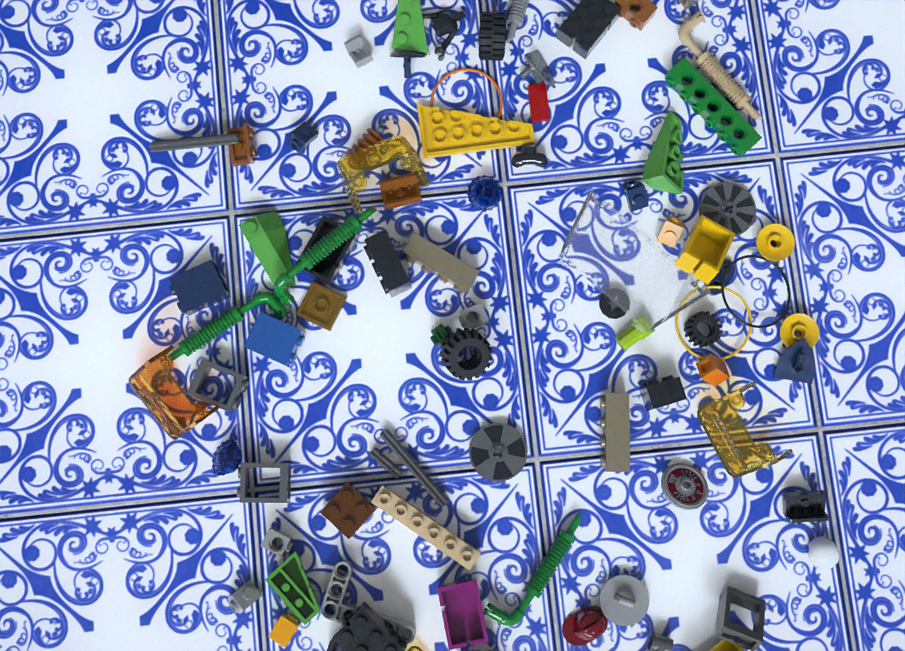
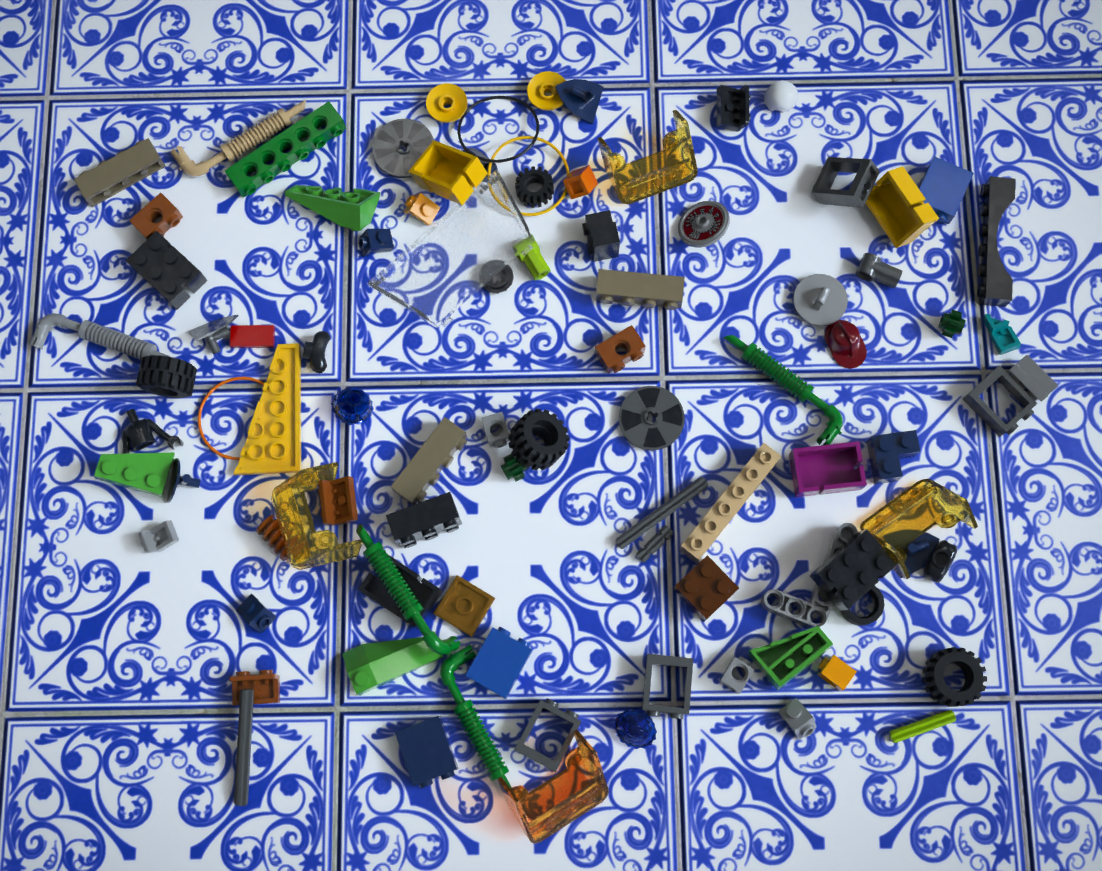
camera: 85 degrees left, 5 degrees down
none -> dark orange brick [594,325,646,374]

